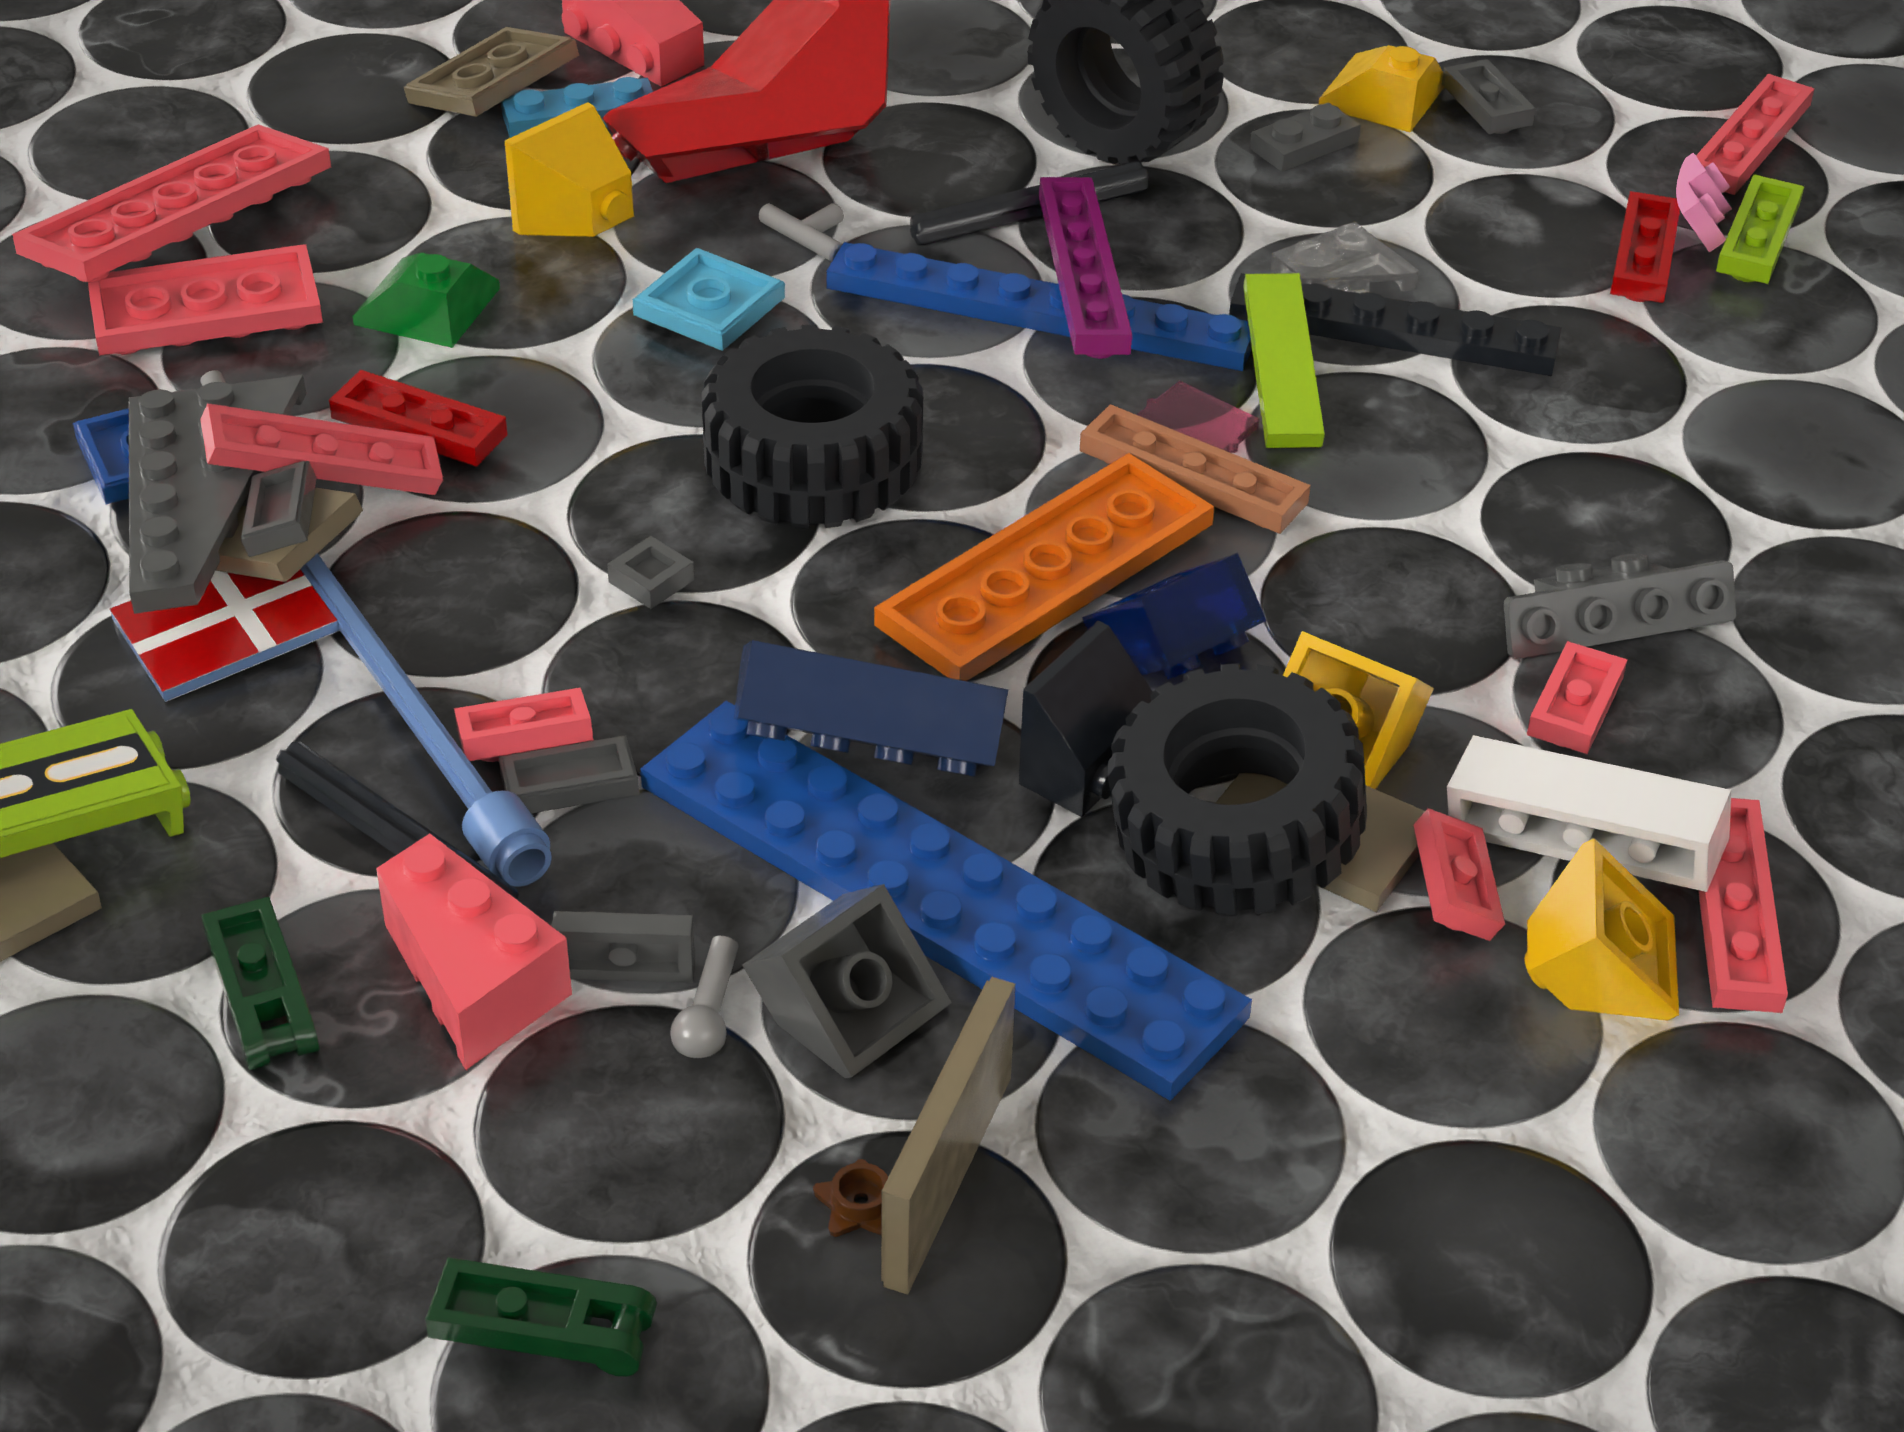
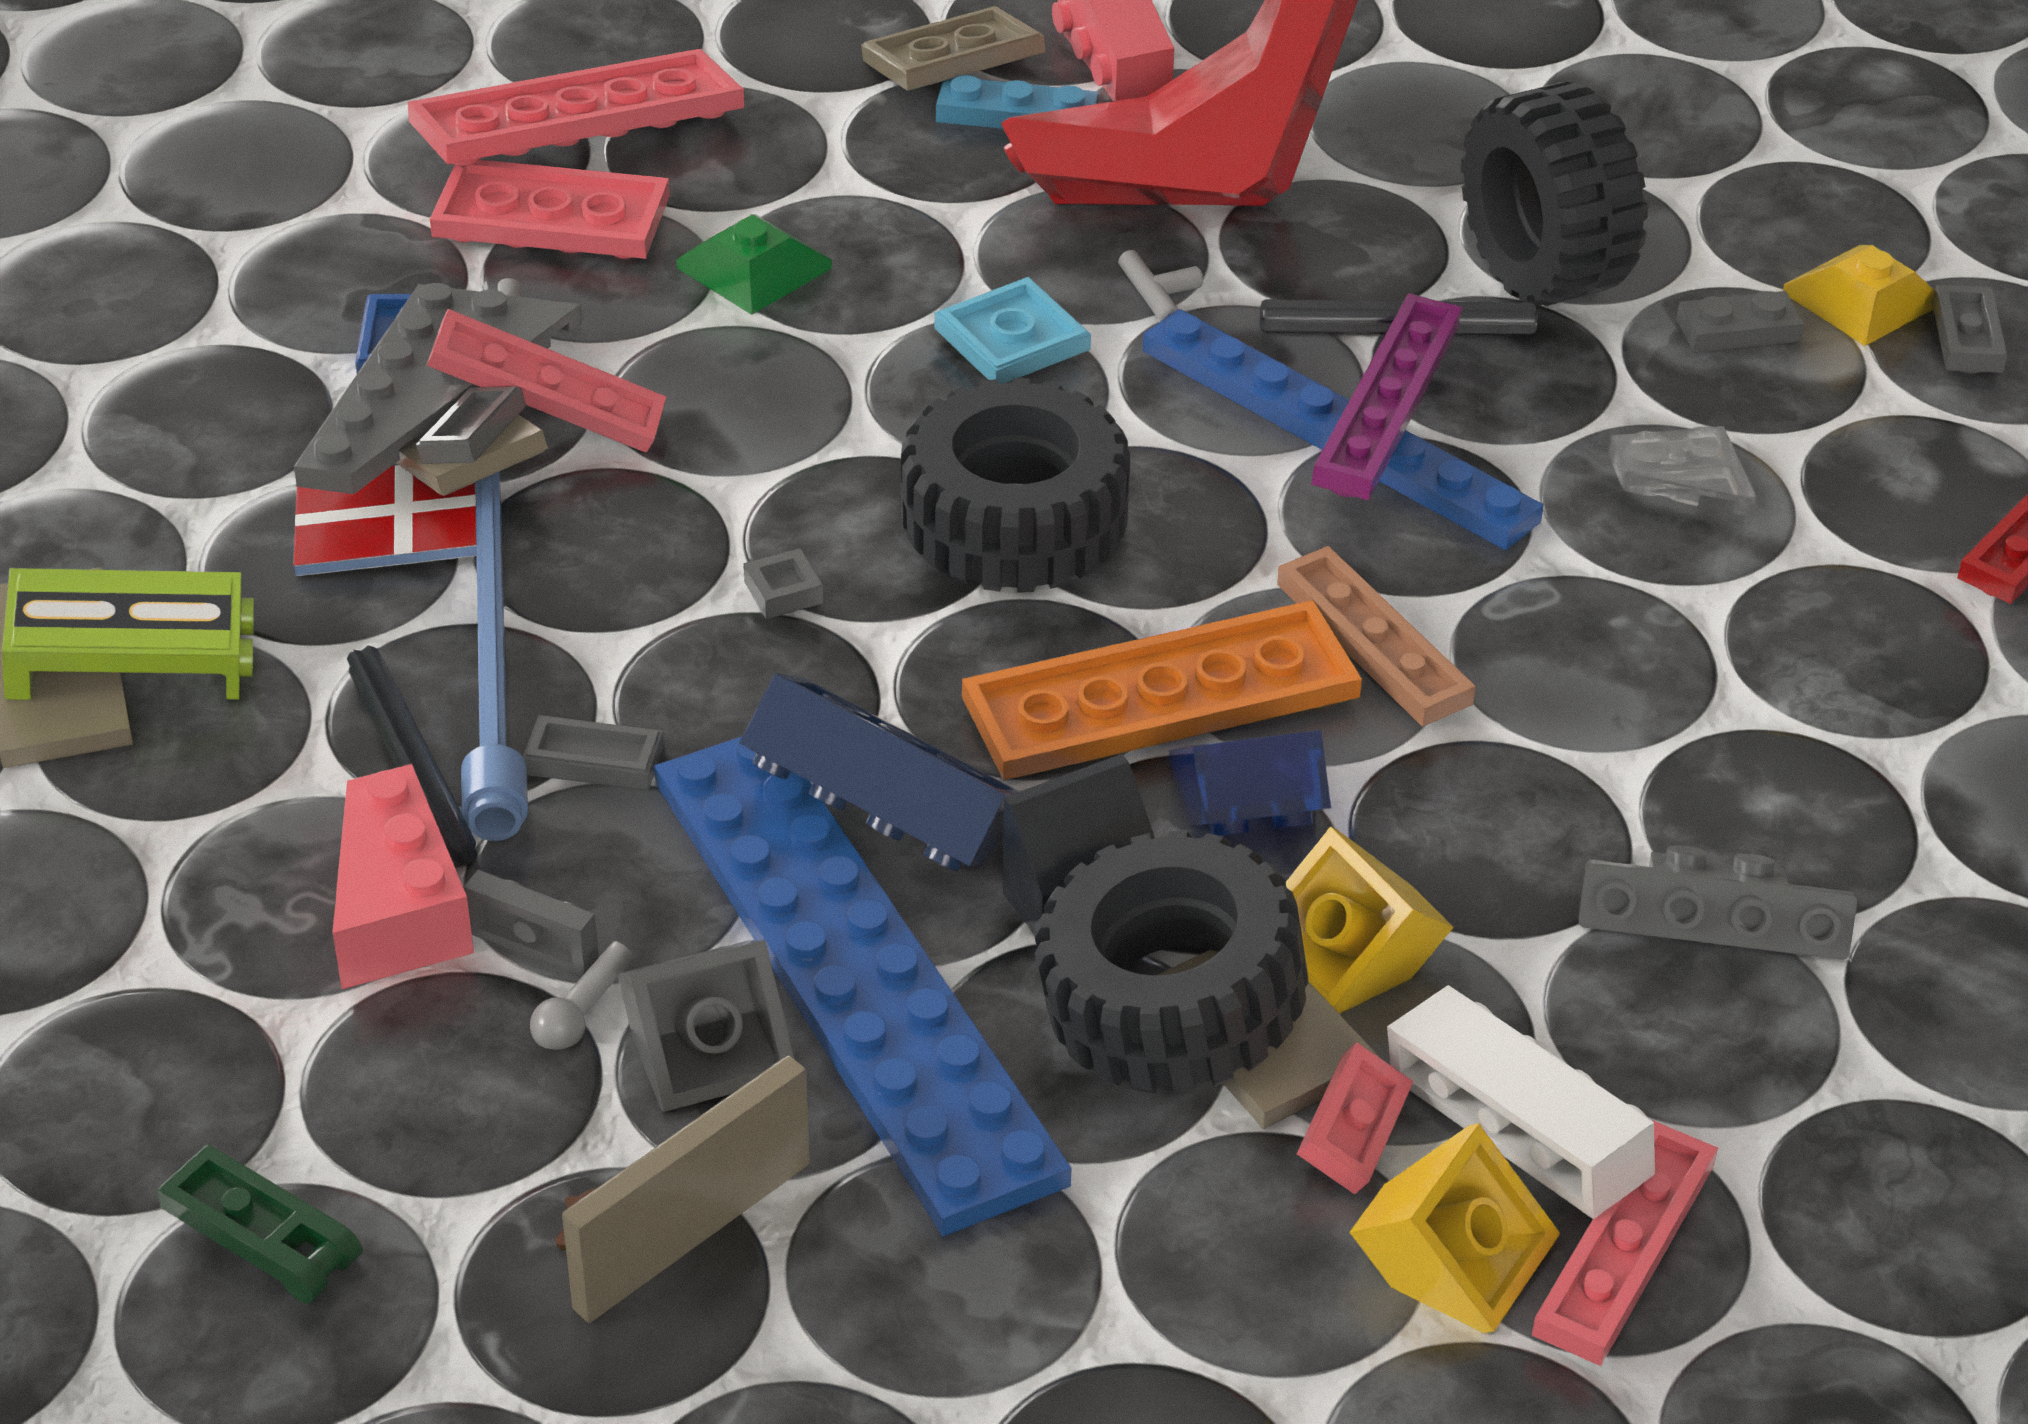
camera: 25 degrees right, 0 degrees up
dark green plate [201,897,320,1071] -> none
red plate [329,370,508,467] -> none
coral plate [454,687,593,762] -> none
yellow slope [505,102,634,237] -> none
clear pink piece [1136,380,1260,453] -> none
black plate [1229,273,1562,376] -> none
lime tile [1243,273,1325,448] -> none
coral plate [1527,641,1627,754] -> none

